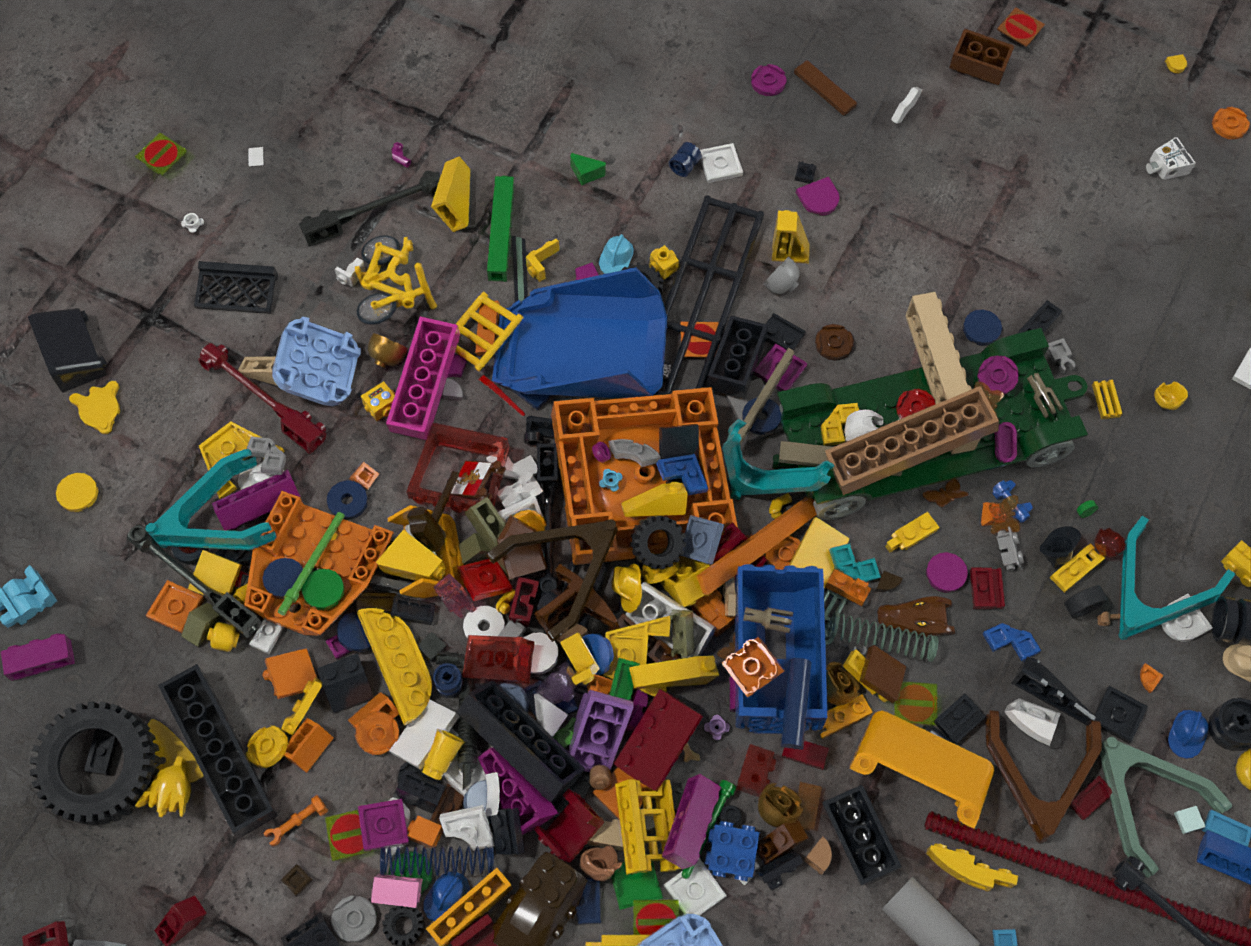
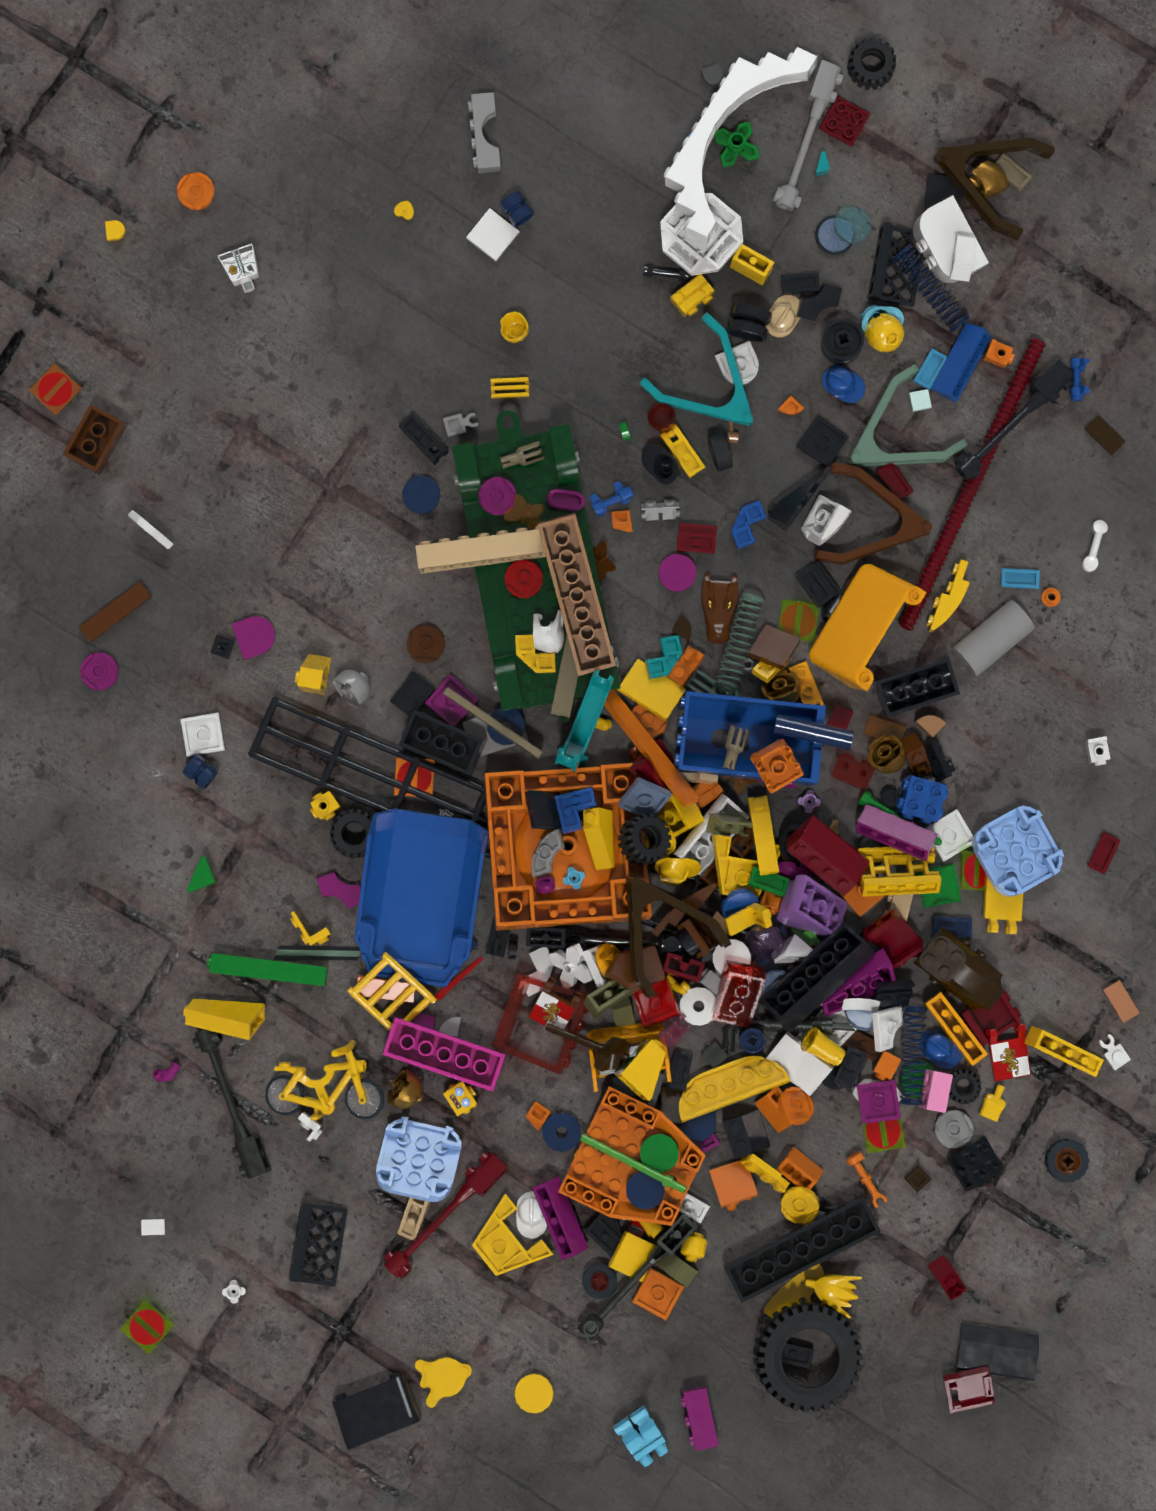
camera: 85 degrees left, 20 degrees up
teal piece [146,449,276,550] -> none
light grey tile [247,436,286,475] -> none
nougat hat [580,845,622,882] -> none
medium nougat piece [589,765,611,790] -> none
medium azure piece [599,234,634,274] -> none
yellow hinge [885,512,940,553] -> none
clear orange piece [989,495,1020,534] -> none

